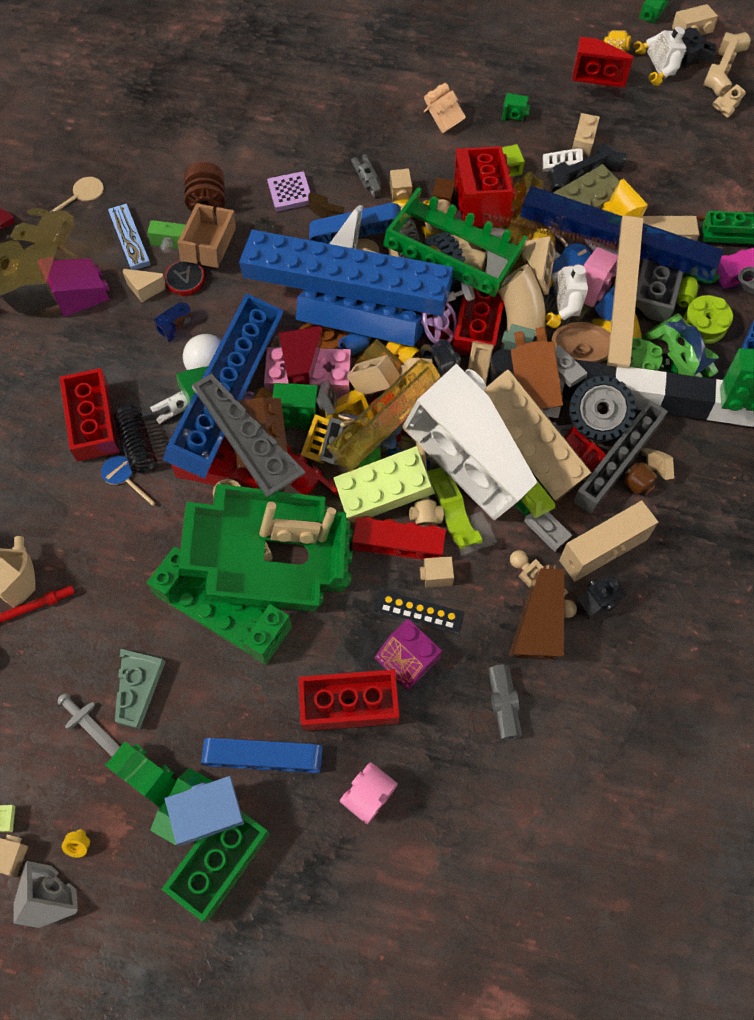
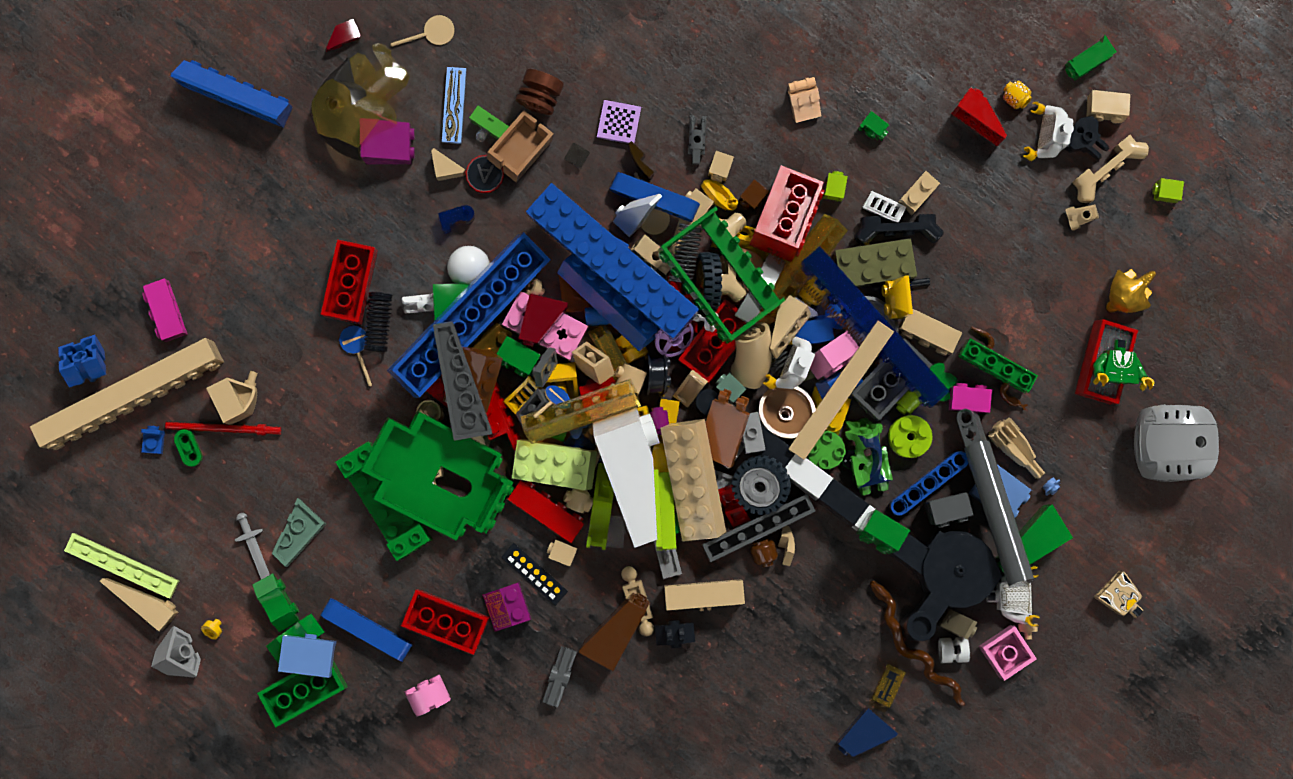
camera: 20 degrees right, 20 degrees up
tan plate [259,502,336,544] -> none

